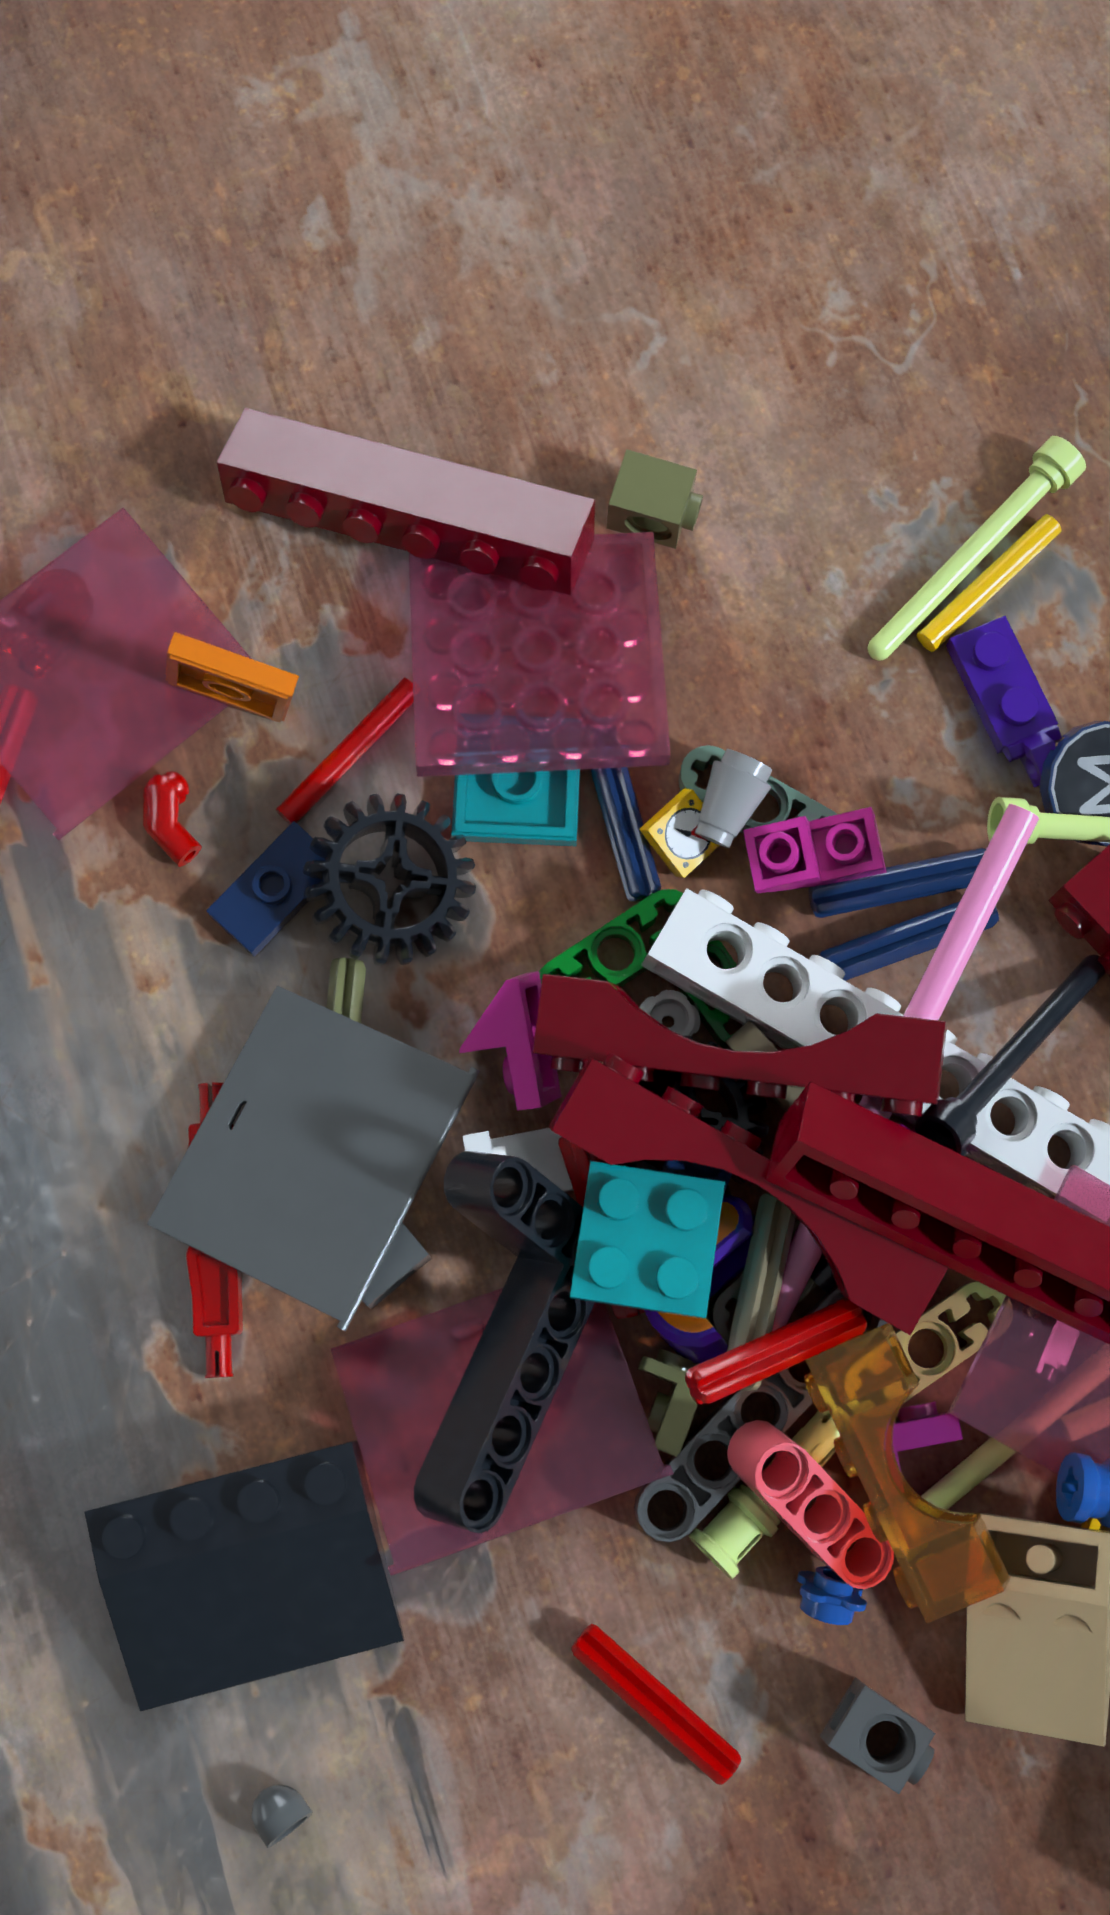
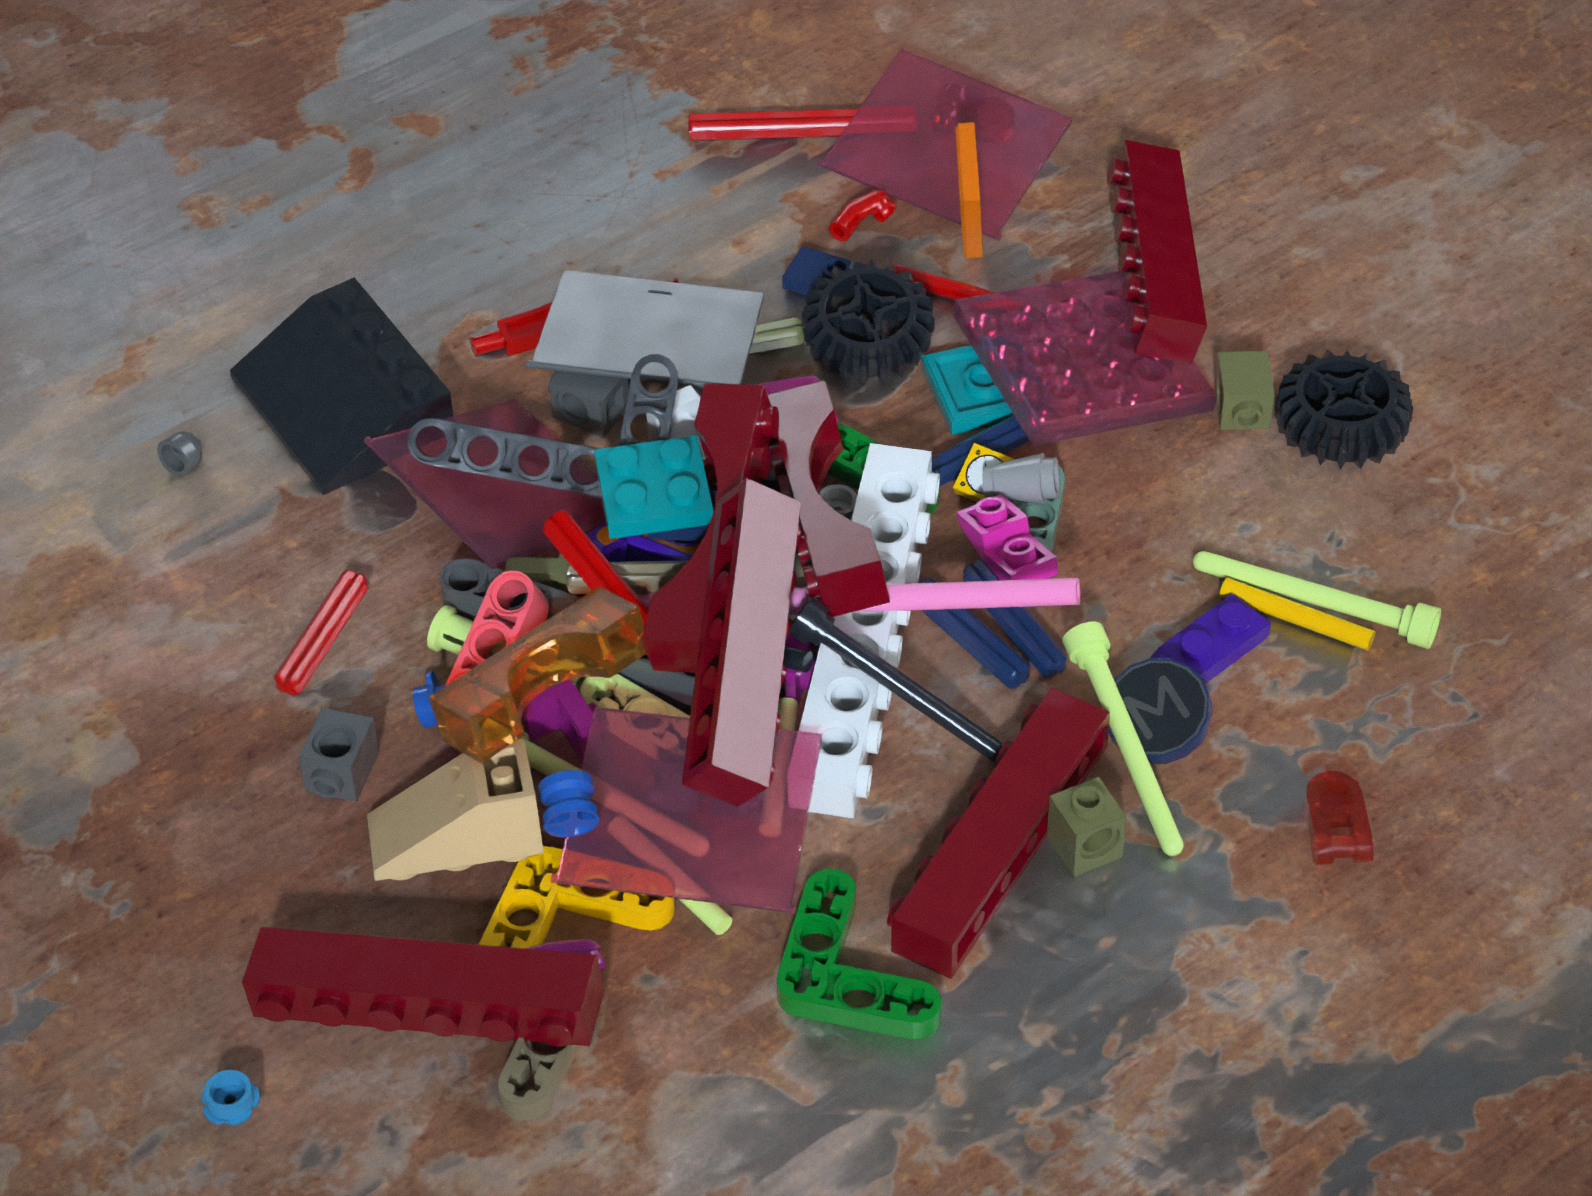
camera: 75 degrees right, 30 degrees down
none -> black gear [1275,349,1413,469]

